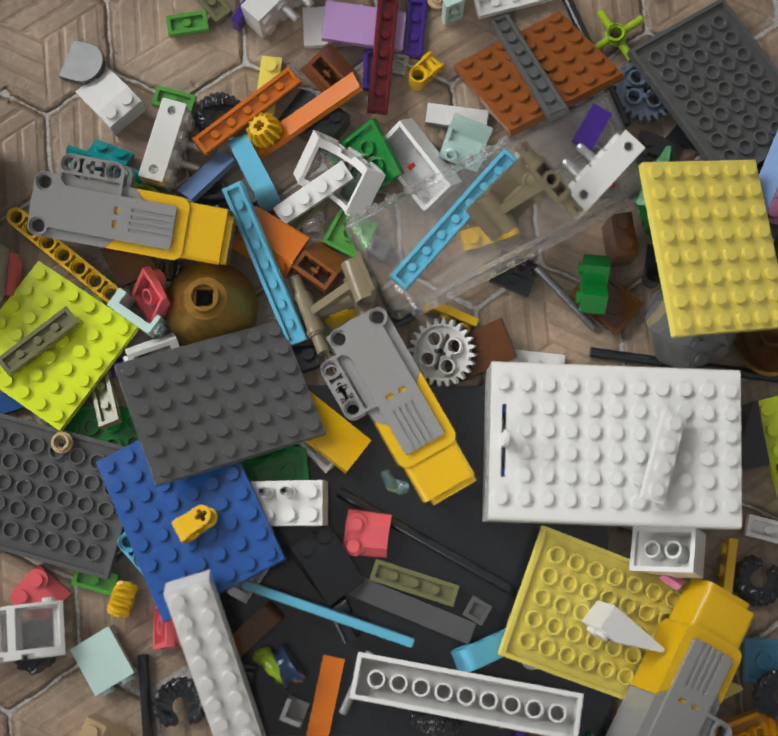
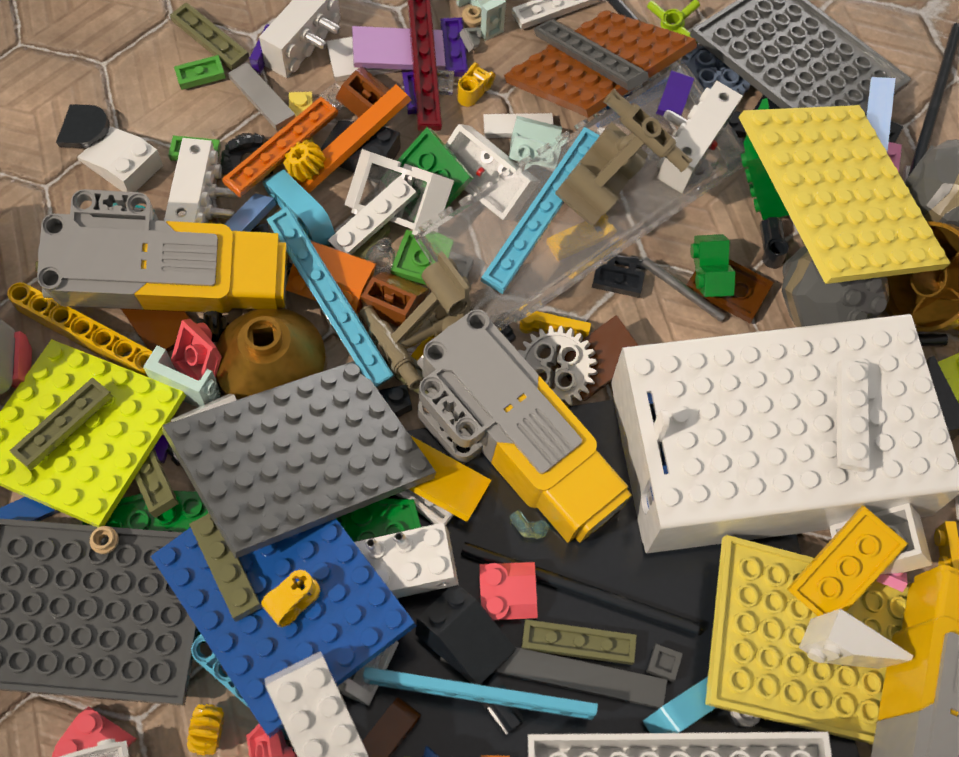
camera: 15 degrees left, 15 degrees down
bright green plate [71,571,120,596] -> none
reddish brown brick [601,211,639,267] -> none
none -> olive plate [189,514,262,622]
none -> light grey tile [228,63,296,131]
none -> light grey tile [459,27,482,52]
none -> yellow tile [787,505,908,616]

